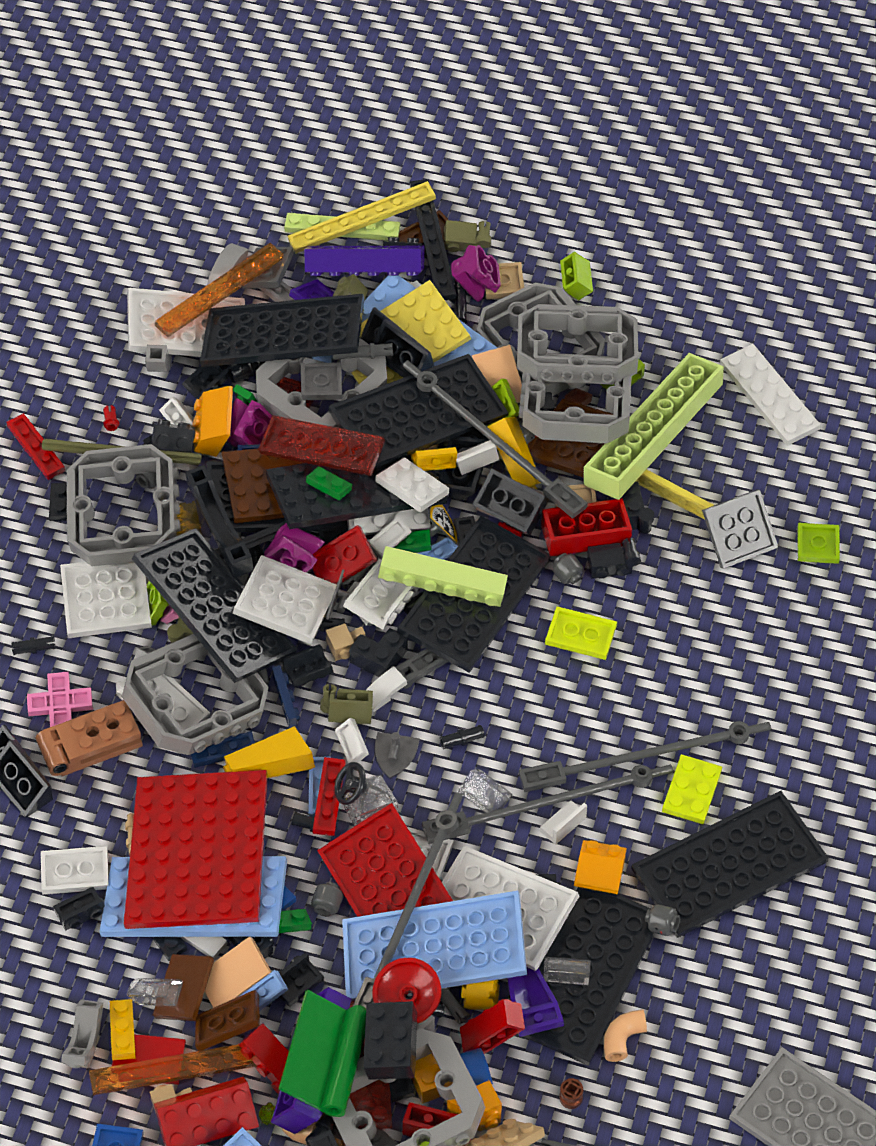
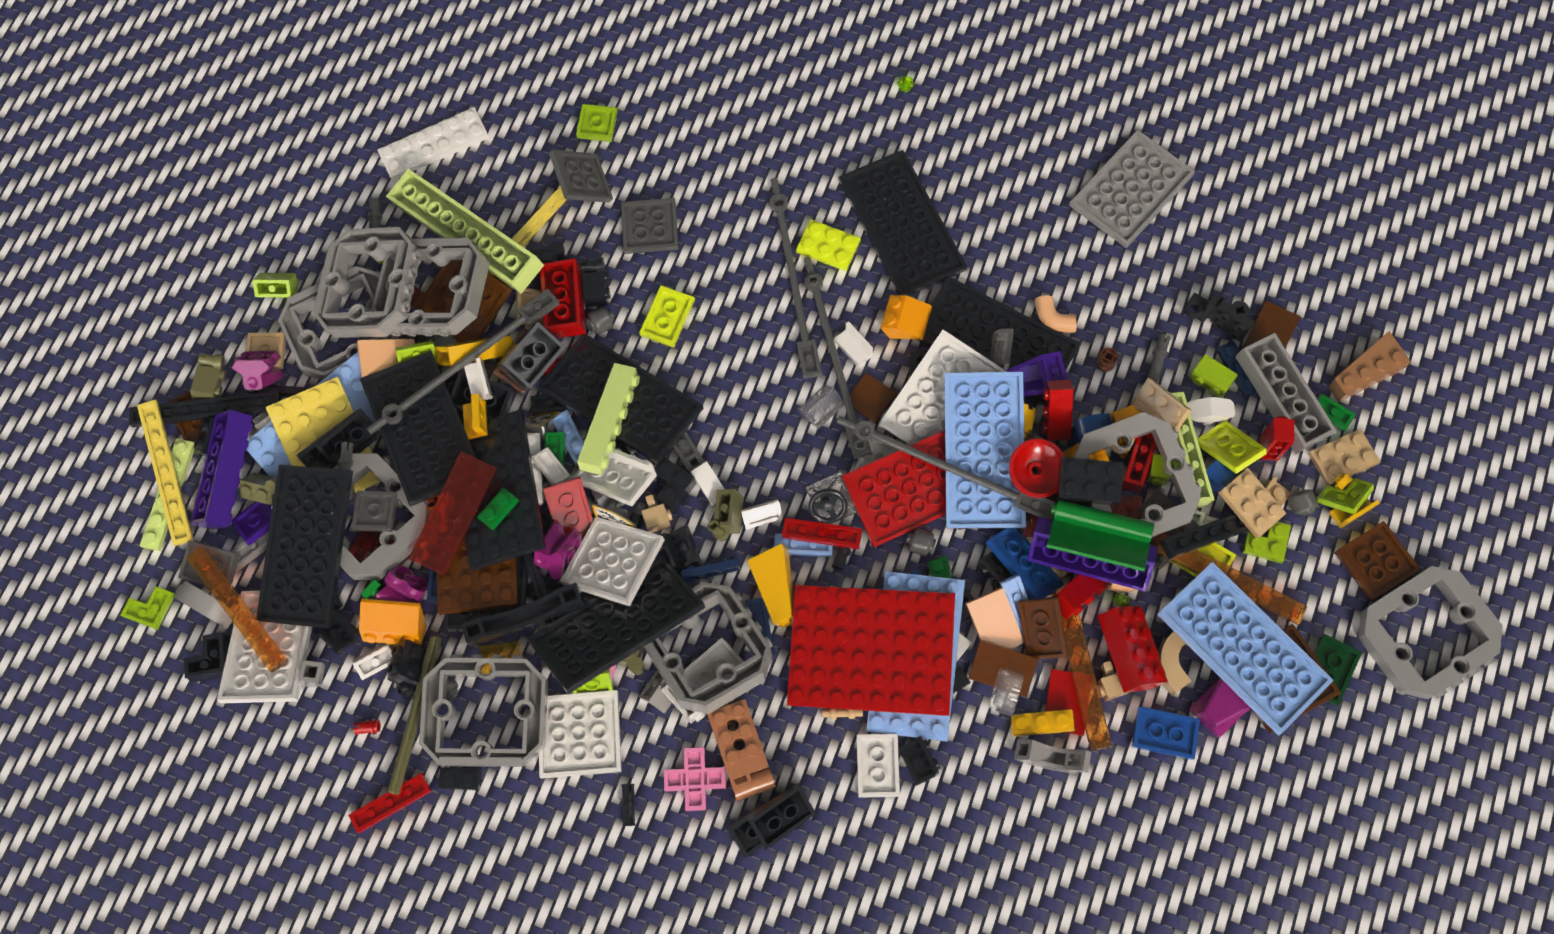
camera: 80 degrees left, 15 degrees up
flat silver shield [375,732,420,779] -> none
white plate [376,457,449,513] -> none
black pin [440,725,485,750] -> none
dark grey head [645,904,680,936] -> none
none -> lime plate [120,586,175,630]
none -> black brick [184,632,231,682]
none -> dark grey pin [368,198,382,228]
none -> dark grey plate [621,198,679,254]
none -> reddish brown tile [850,373,897,424]
none -> blue plate [986,528,1065,599]

